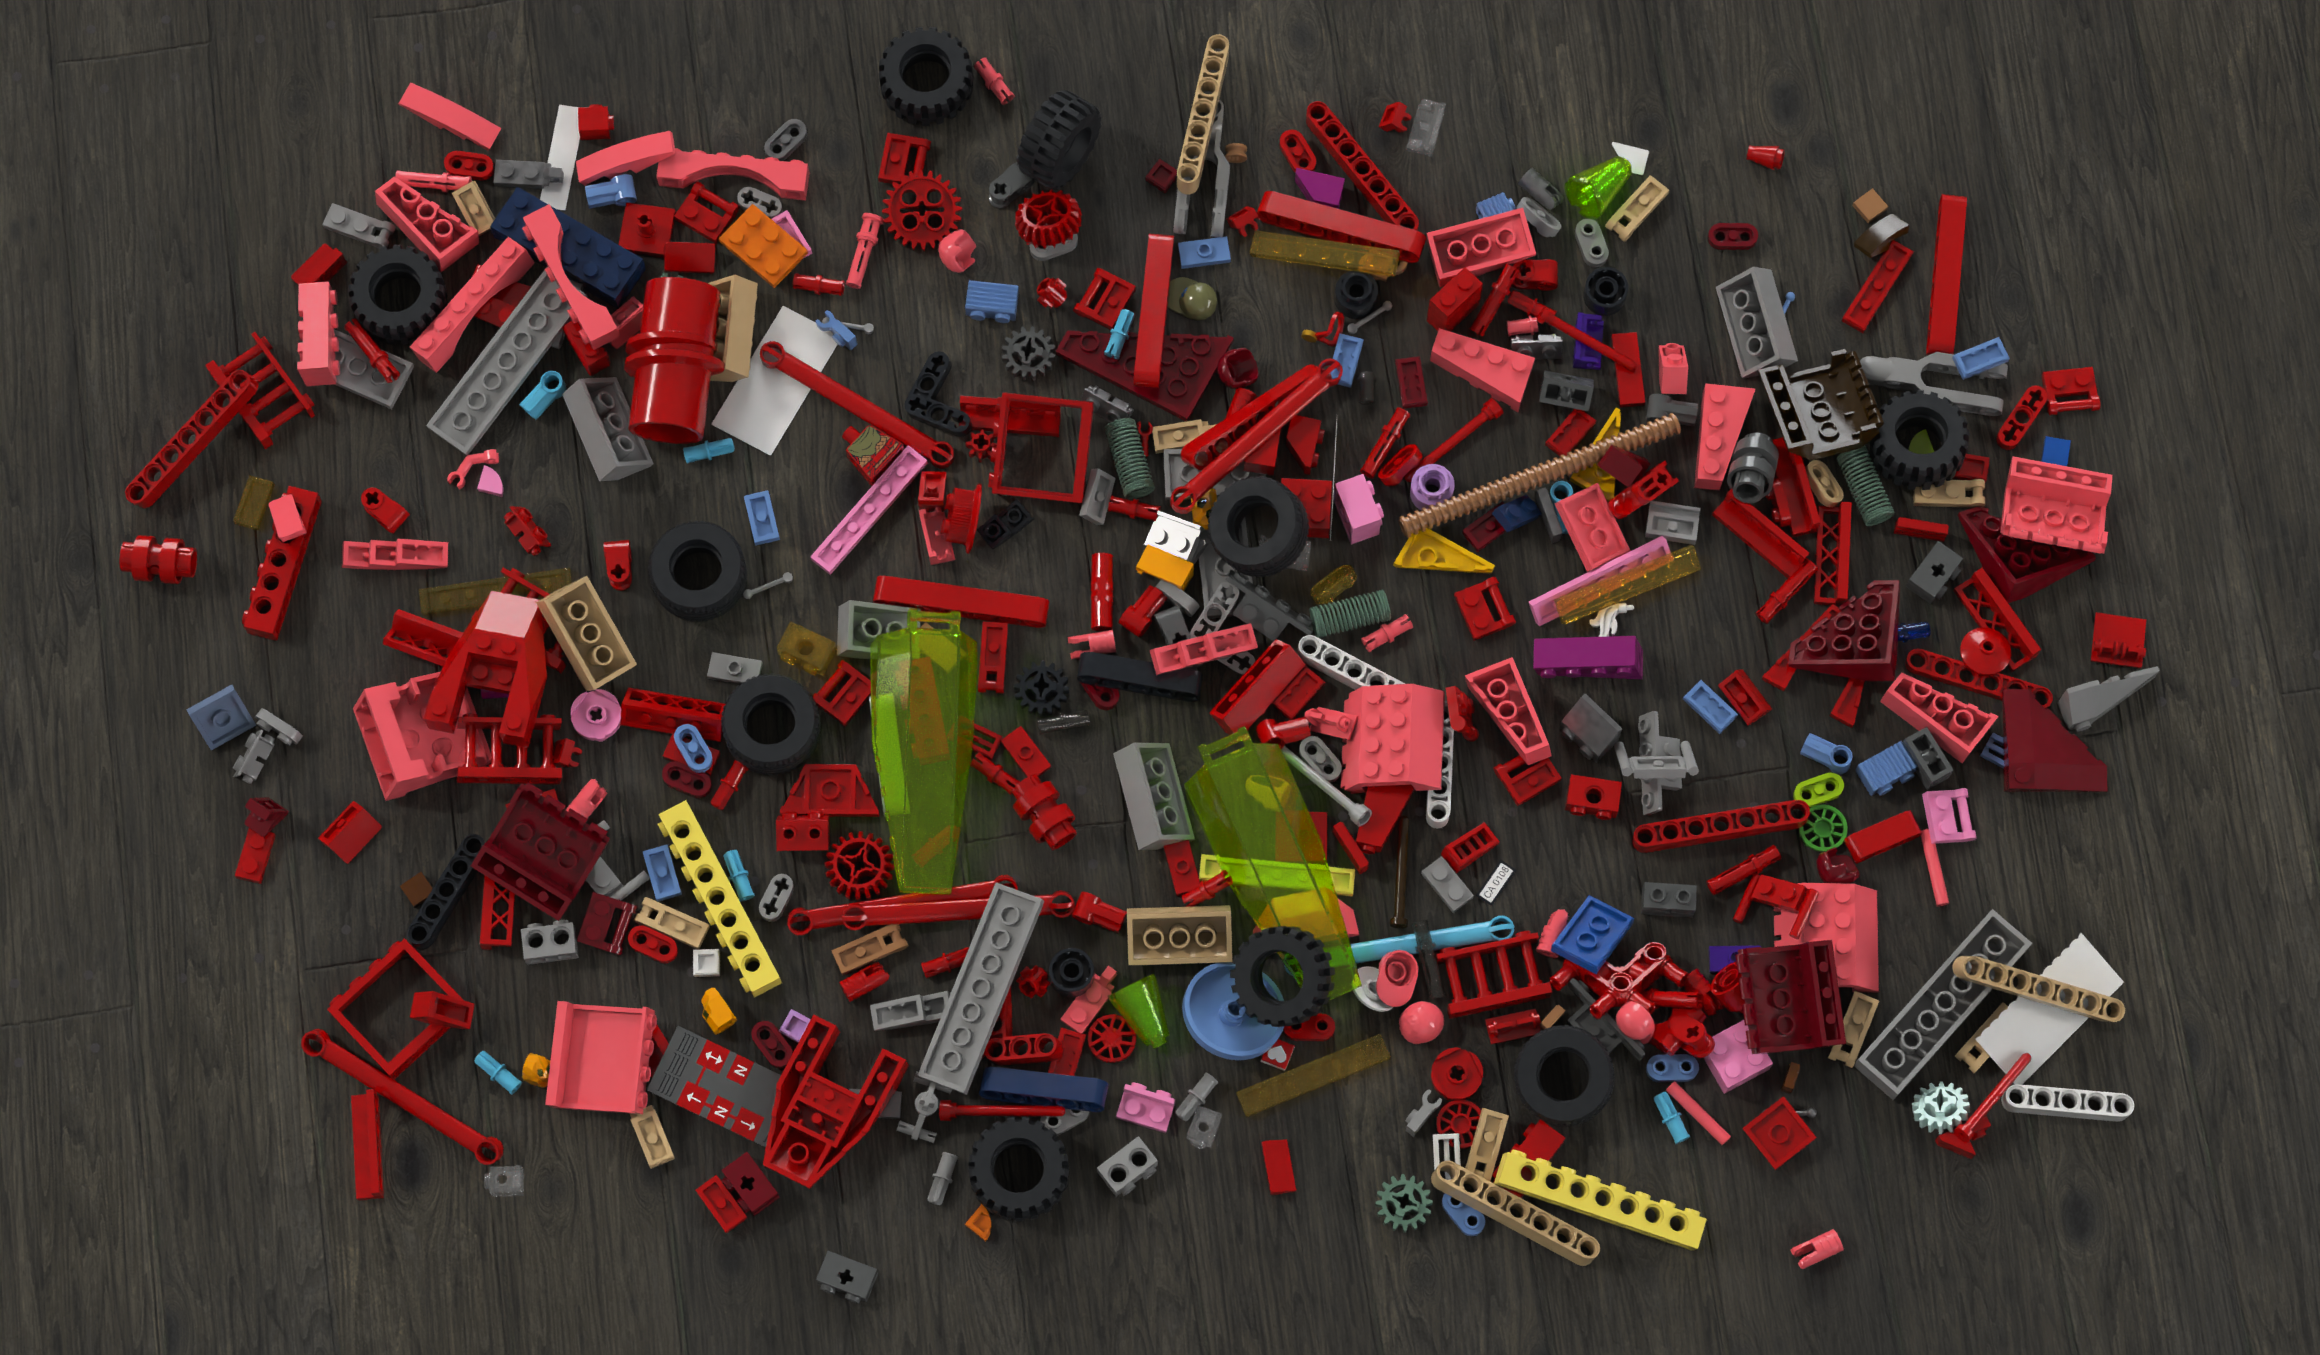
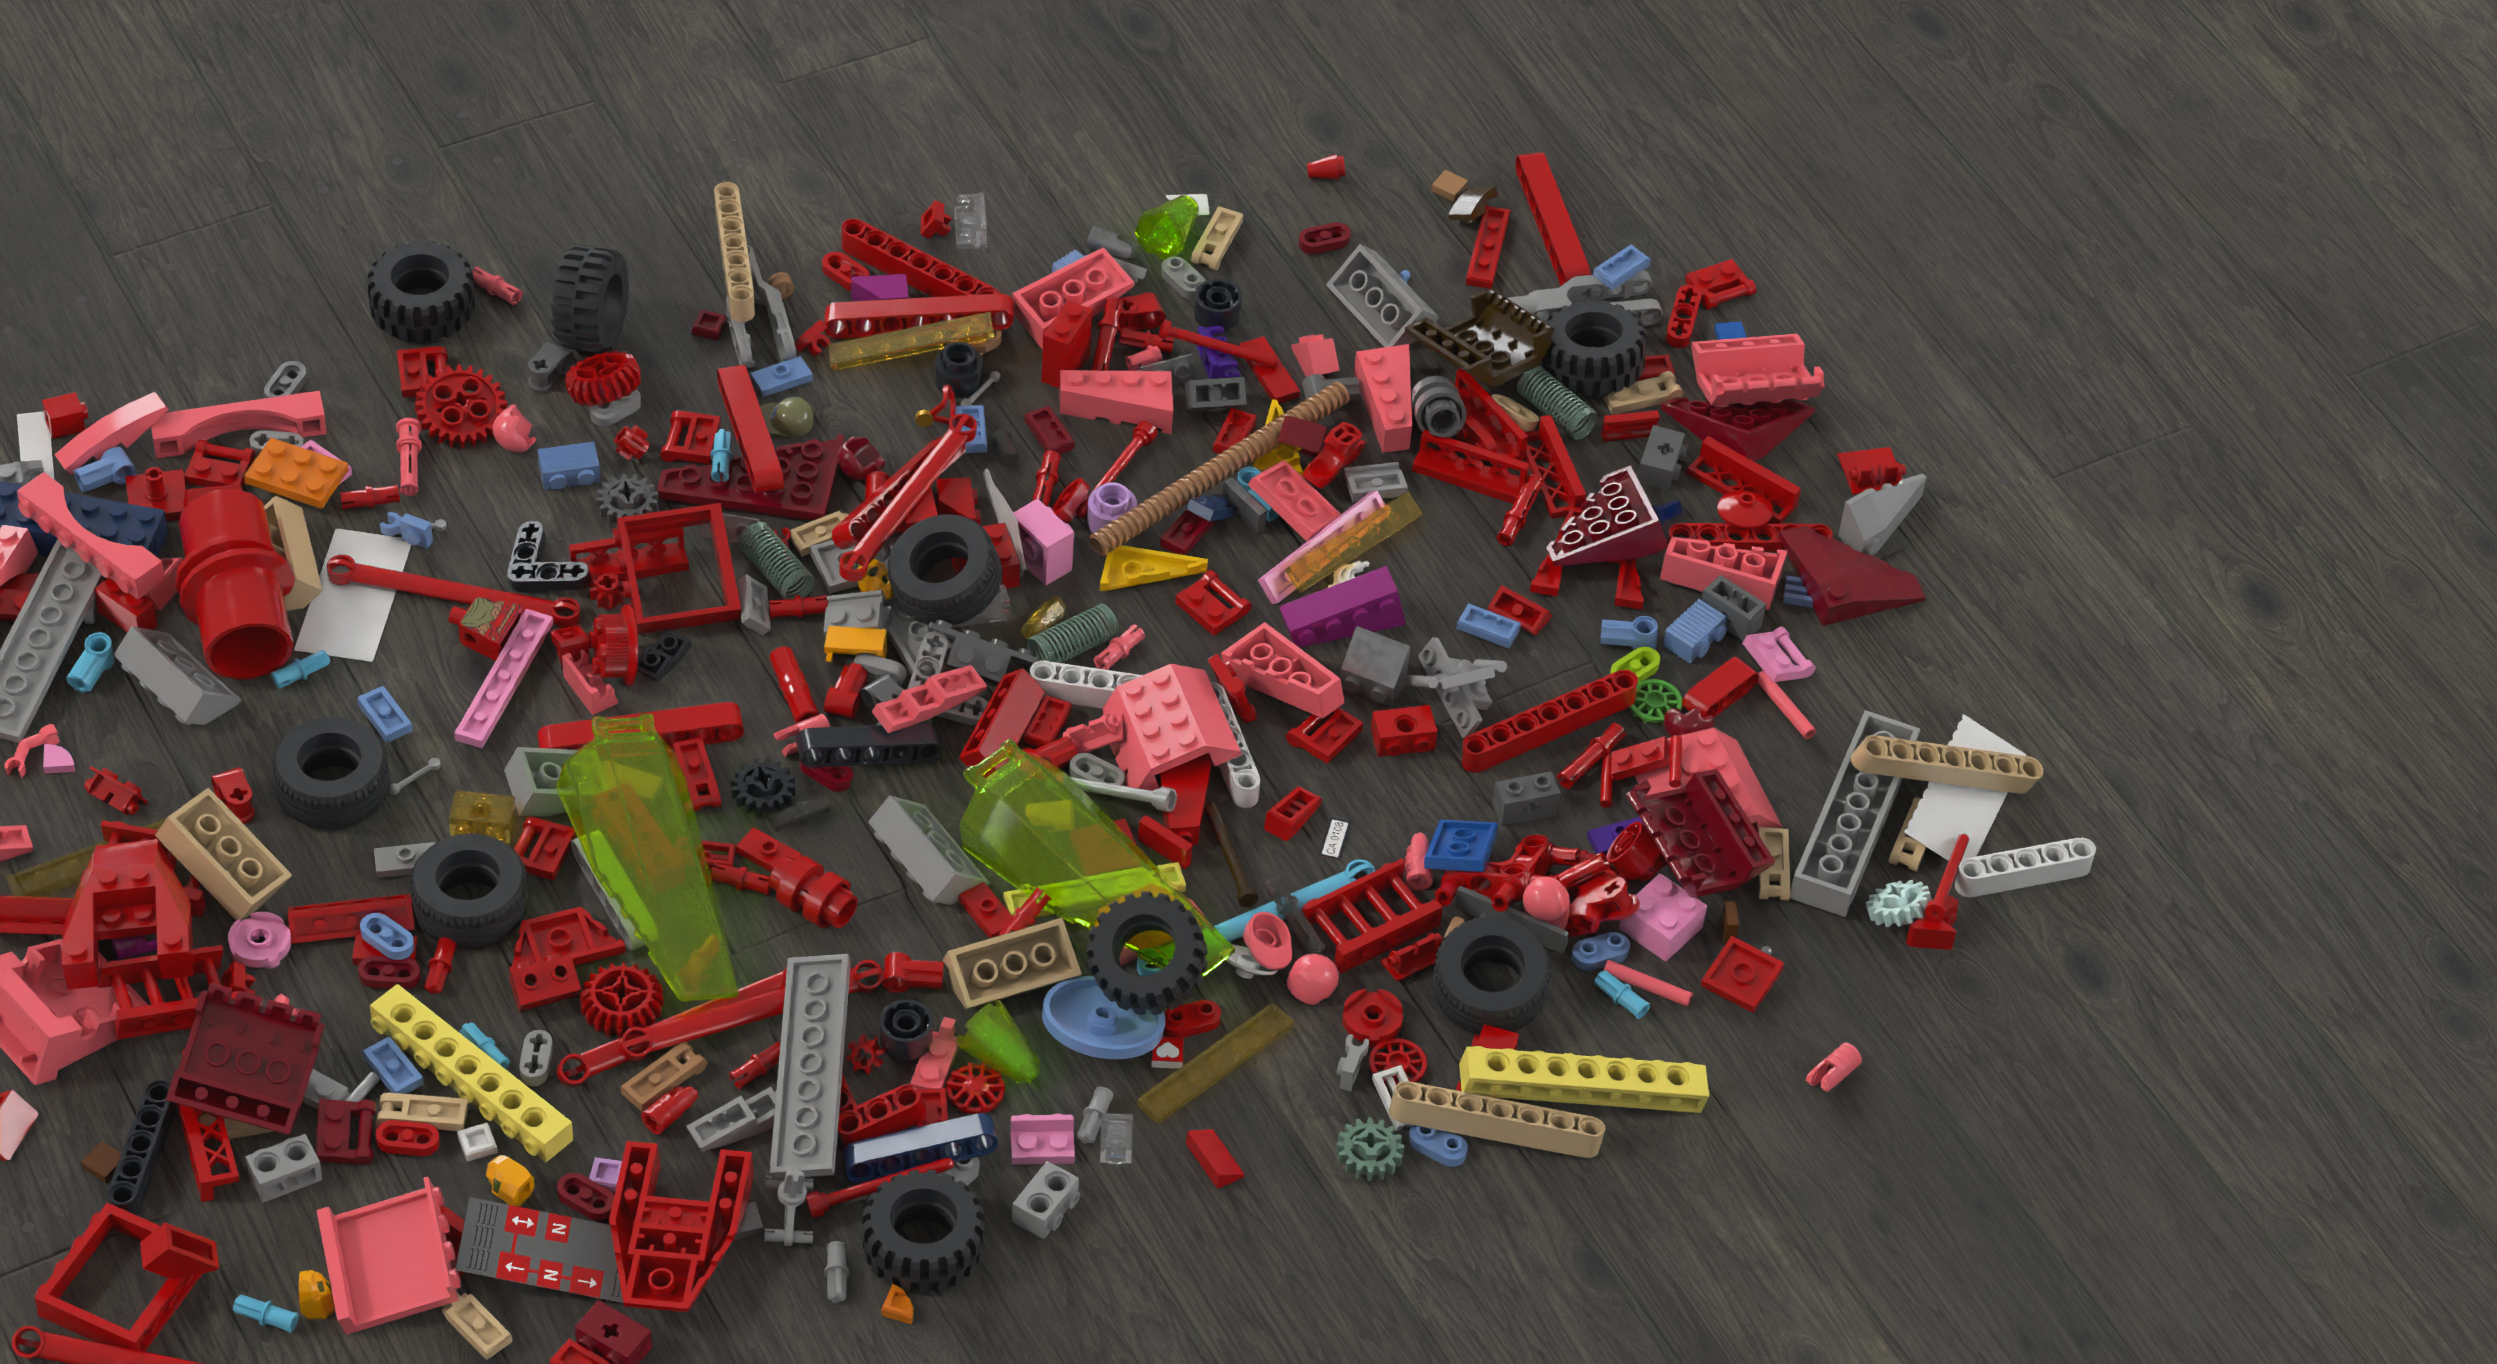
camera: 25 degrees left, 25 degrees down
light grey plate [1421,856,1474,913] -> none
tan plate [1465,1108,1509,1181] -> none

